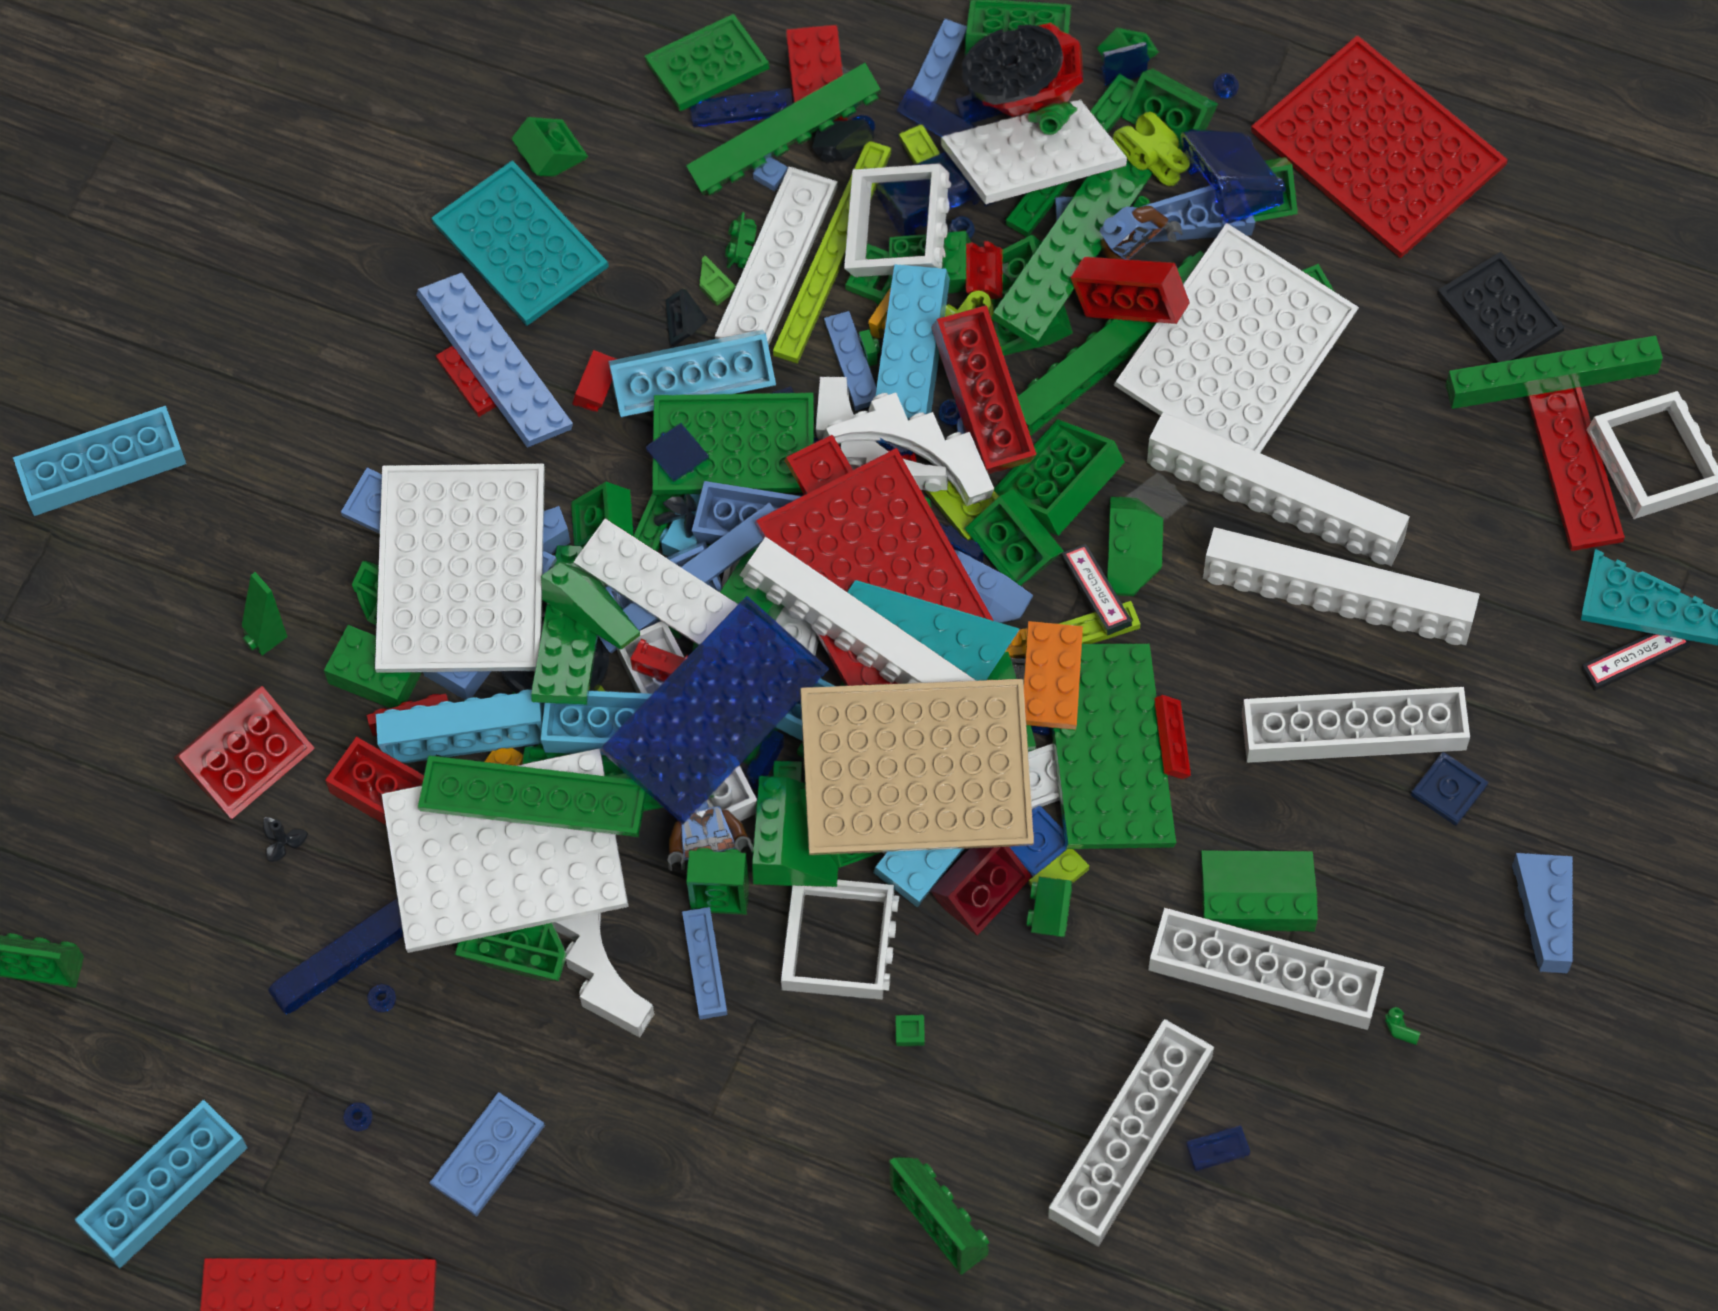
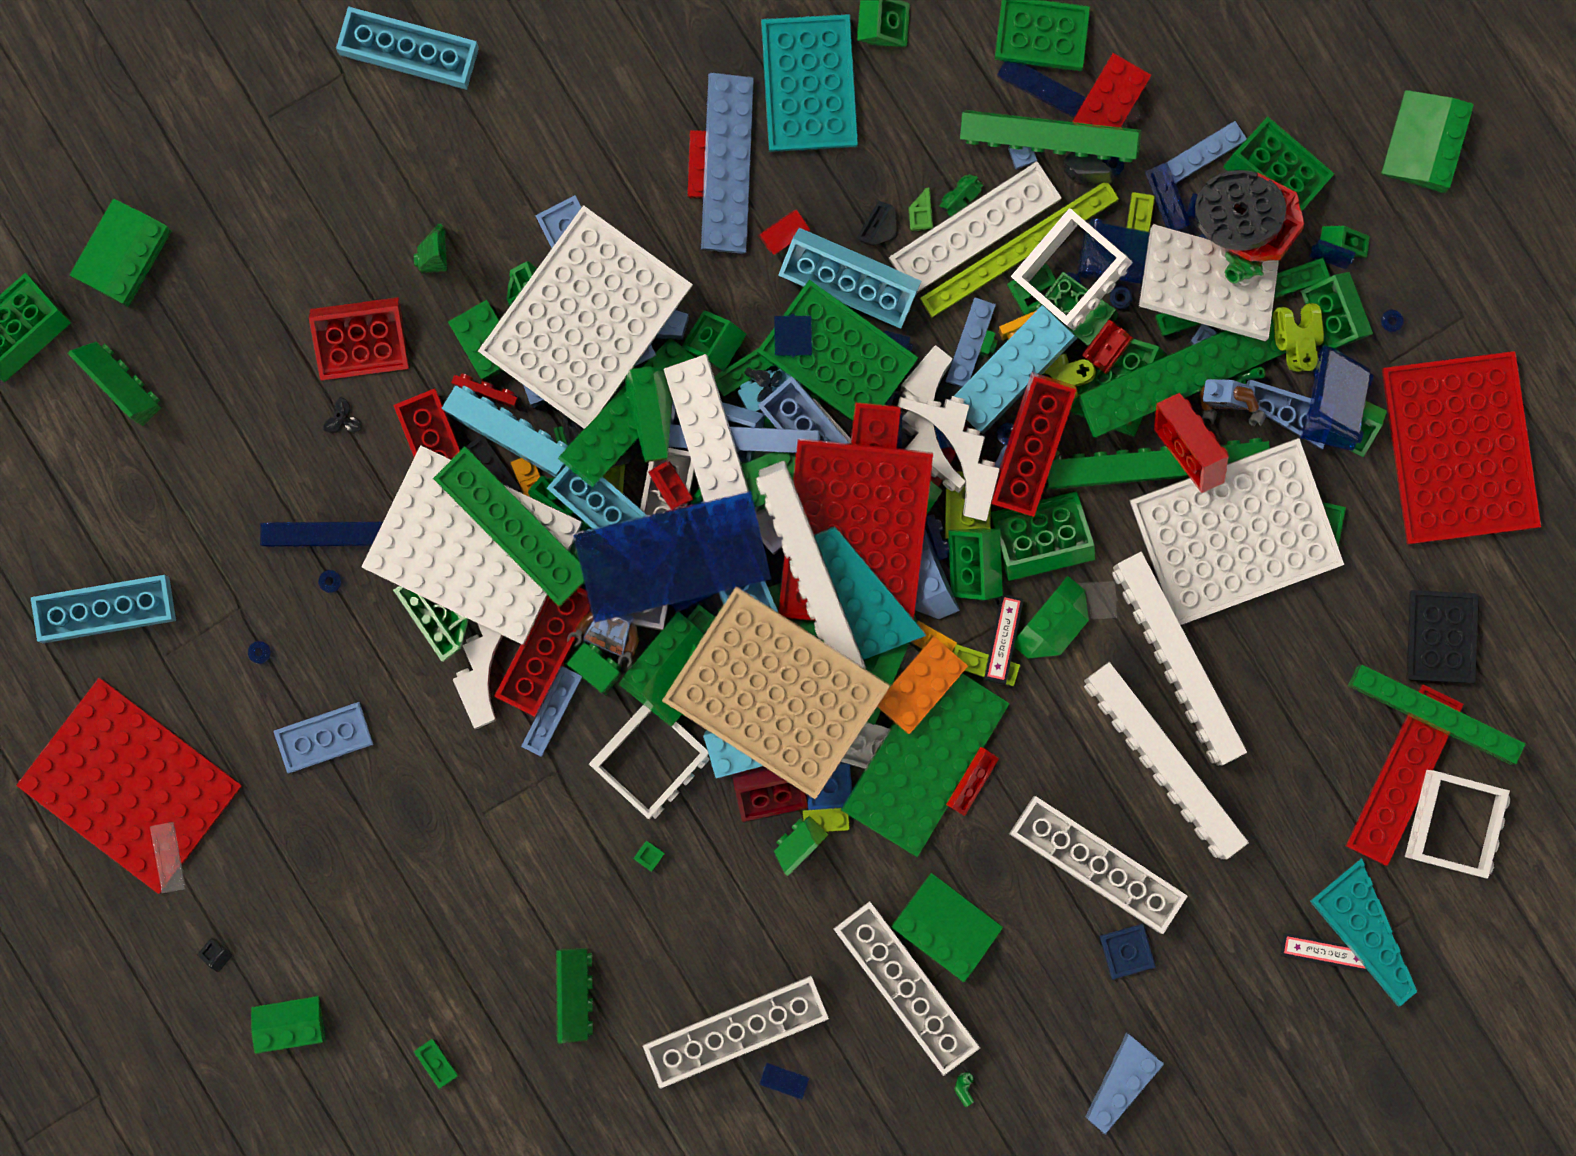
camera: 30 degrees right, 20 degrees up
none -> red brick [495,588,597,717]

